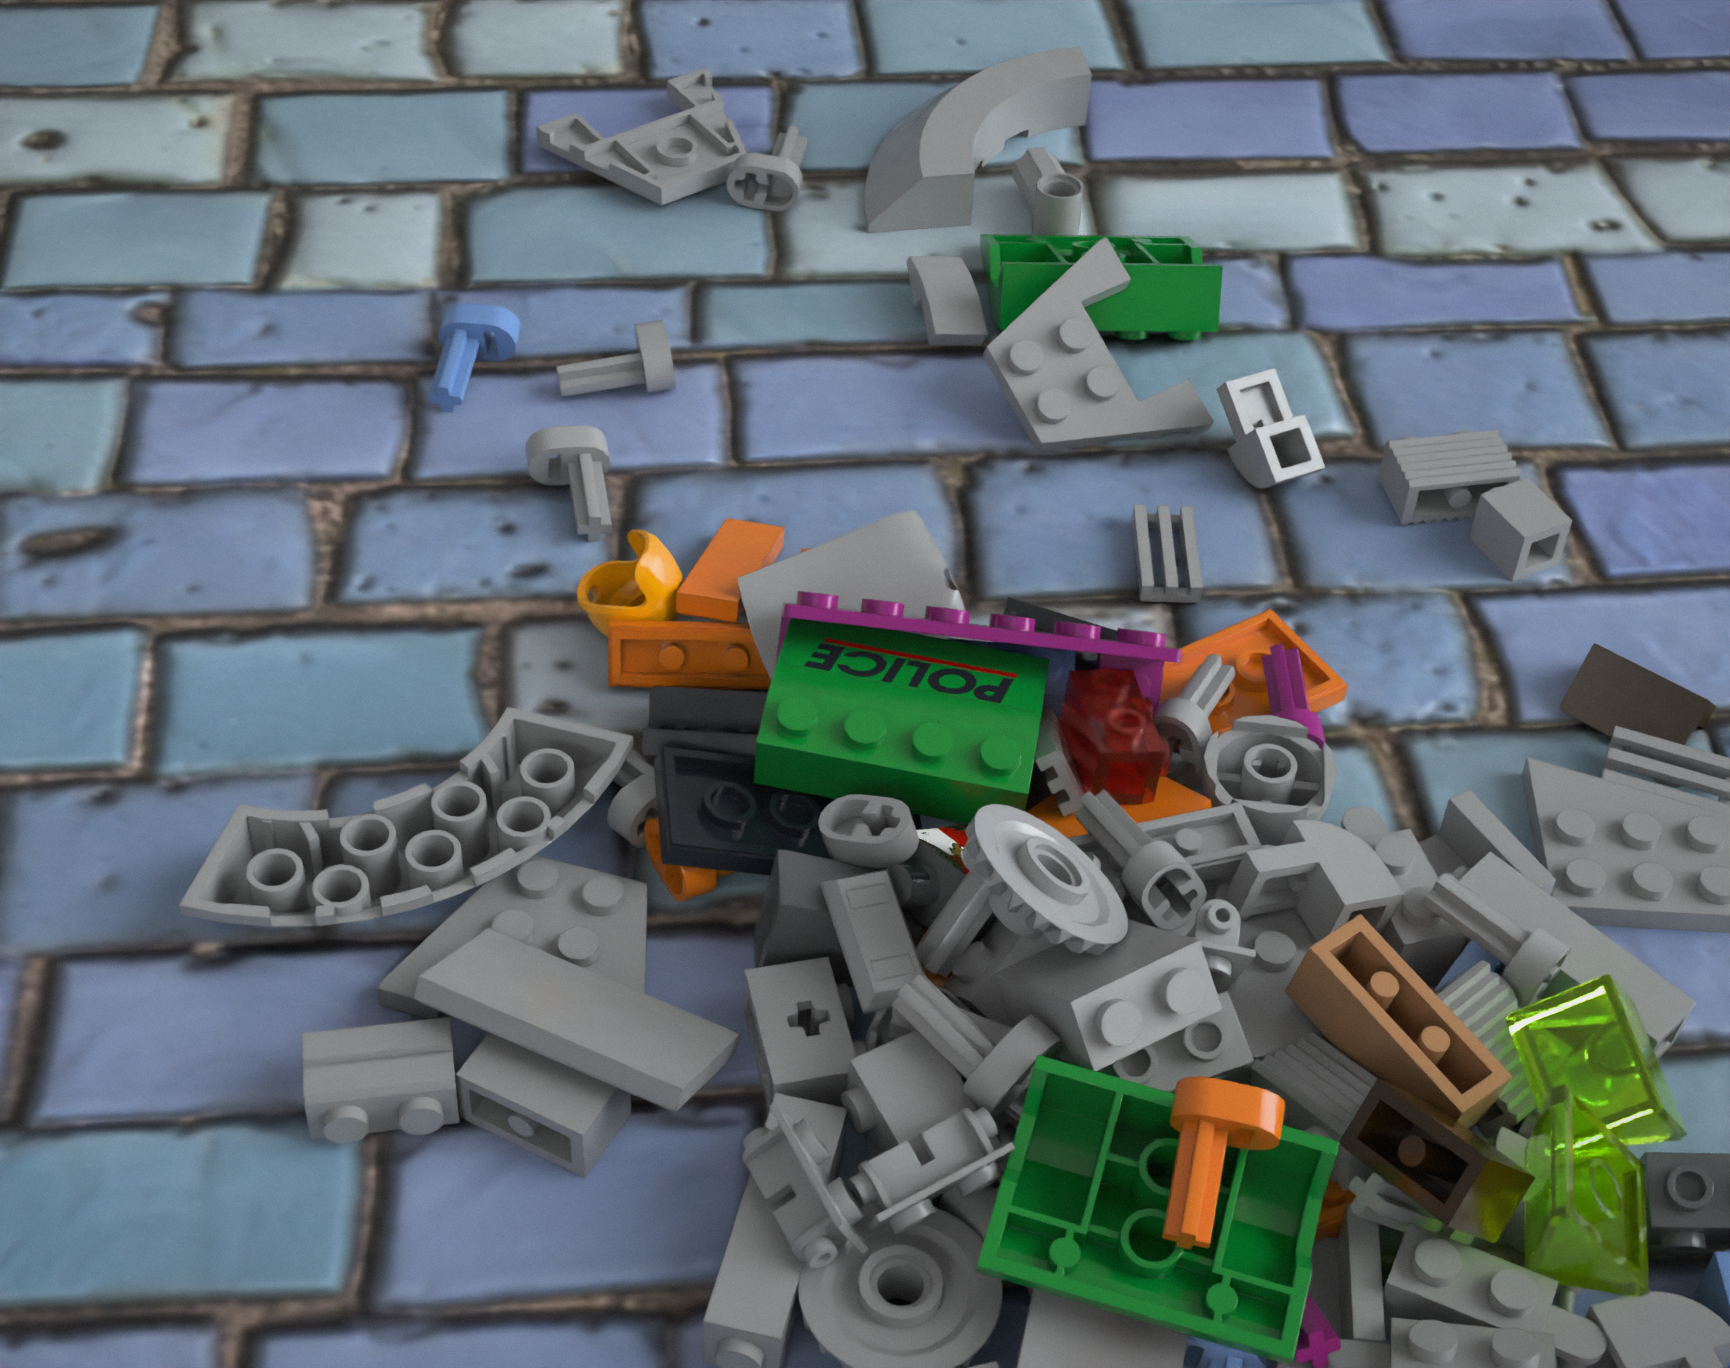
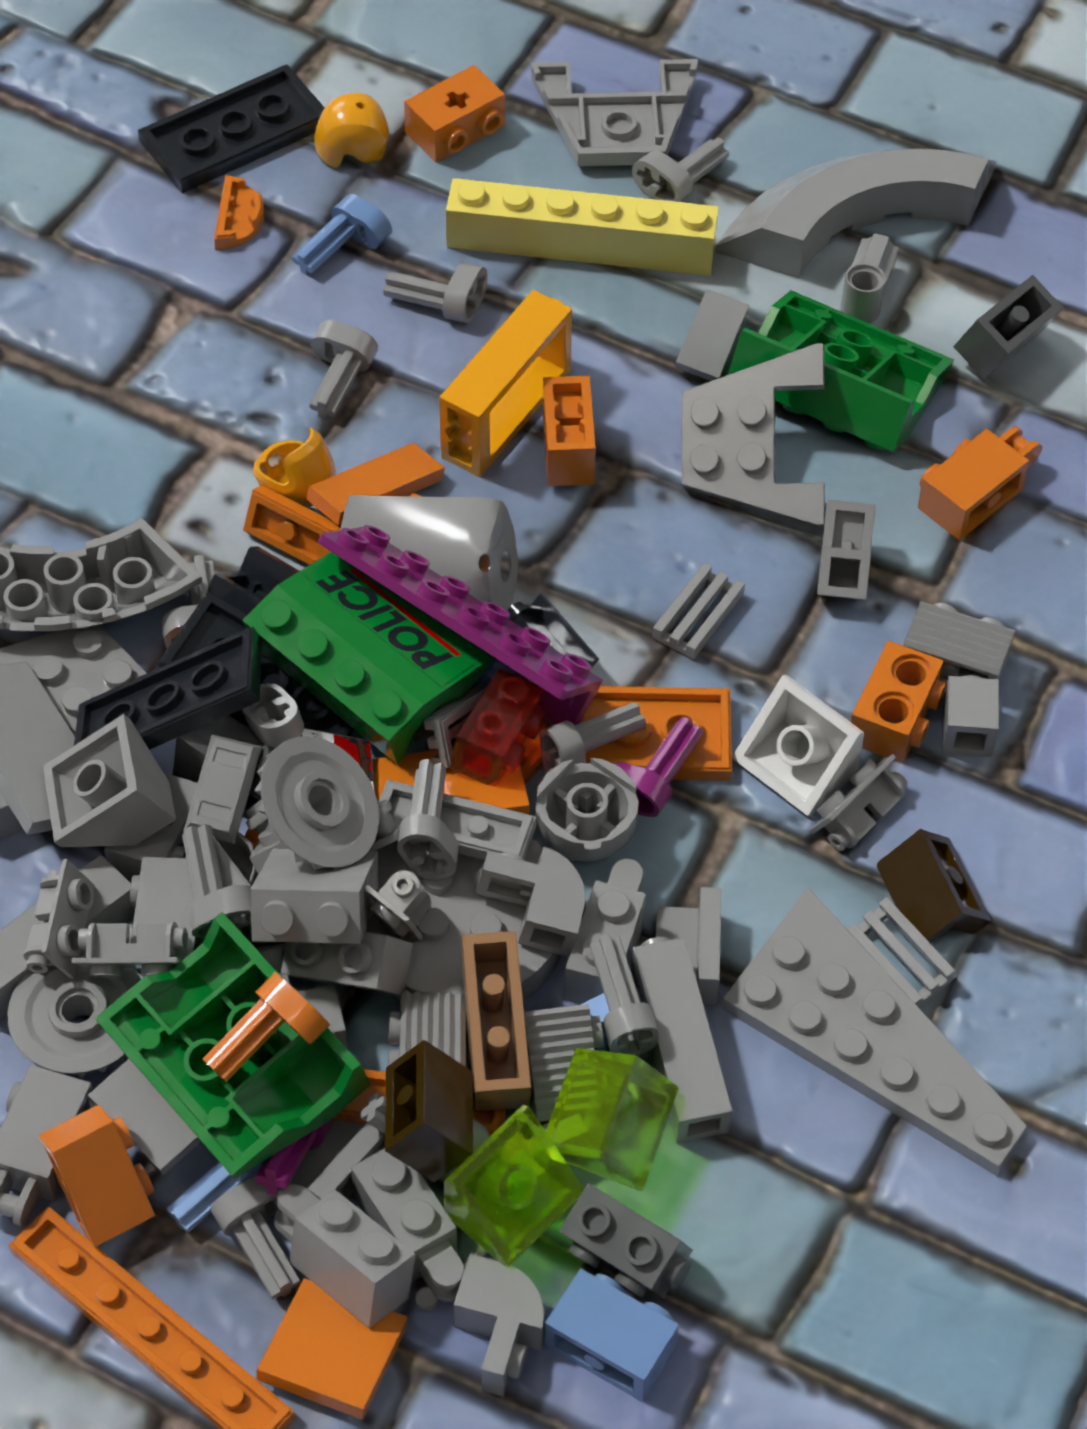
camera: 35 degrees right, 10 degrees up
none -> light grey slope [43,714,176,847]
none -> black tile [74,627,262,750]
none -> black tile [138,64,325,193]
none -> orange tile [214,175,265,250]
none -> light orange helmet [314,93,389,168]
none -> orange brick [404,65,505,162]
none -> light orange window [439,290,572,477]
none -> light yellow brick [446,178,719,276]
none -> orange brick [543,376,596,486]
none -> white slope [732,675,864,816]
none -> light grey hinge [809,754,908,851]
none -> orange brick [851,640,947,763]
none -> orange brick [917,426,1042,541]
none -> dark grey brick [953,275,1064,380]

